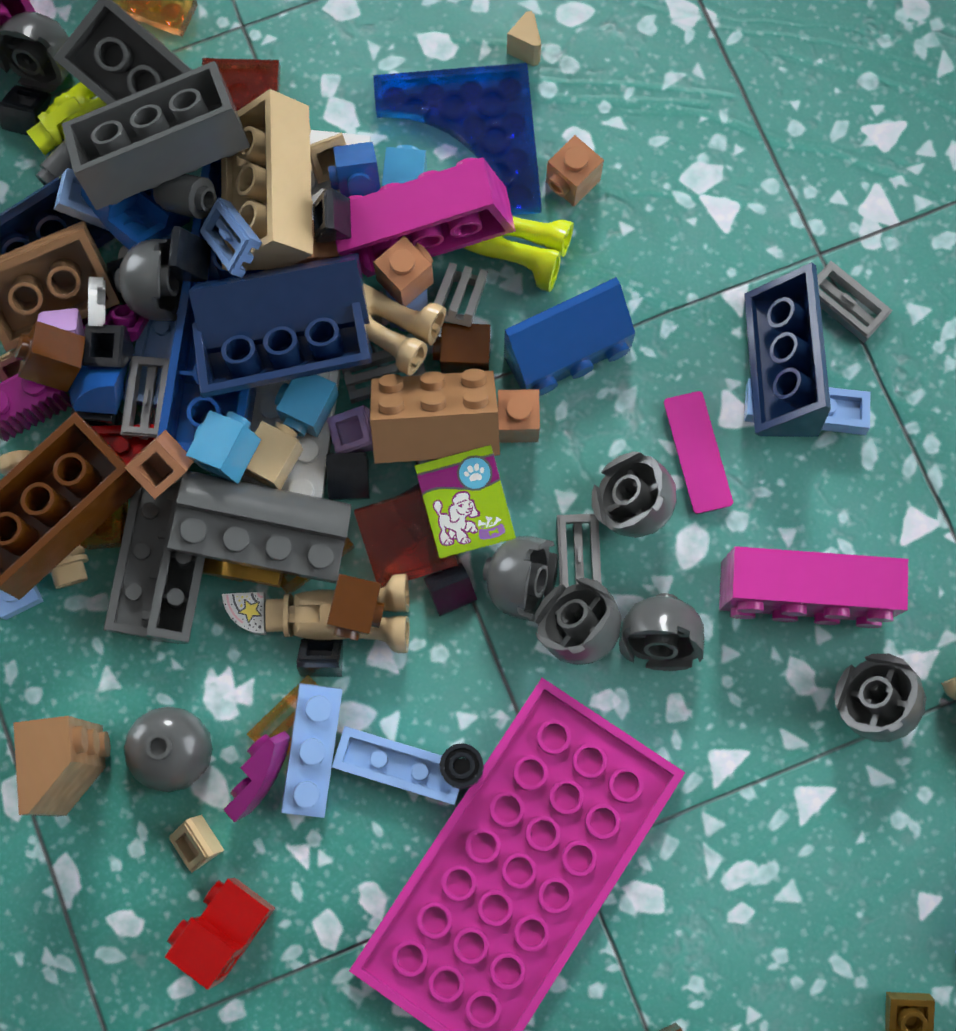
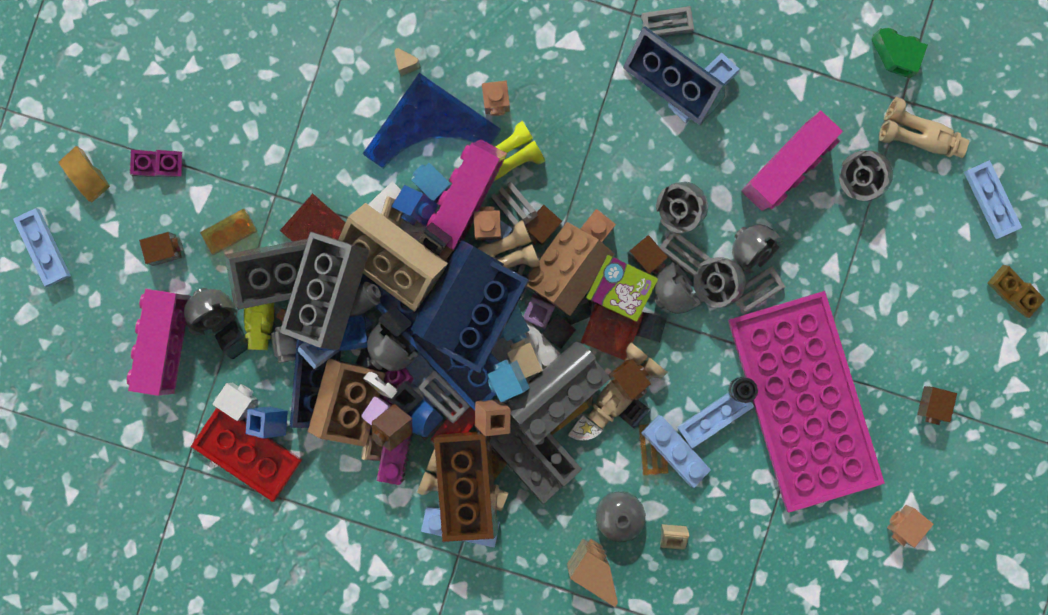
camera: 55 degrees left, 10 degrees up
red brick [164,877,276,990] -> none
medium blue tile [200,197,262,278] -> none
magenta slope [223,731,290,823] -> none
blue slope [504,277,635,396] -> none
dark pink piece [664,391,733,514] -> none
none -> black slope [564,298,591,325]
none -> reddish brown brick [628,235,668,275]
none -> light grey tile [735,266,786,314]

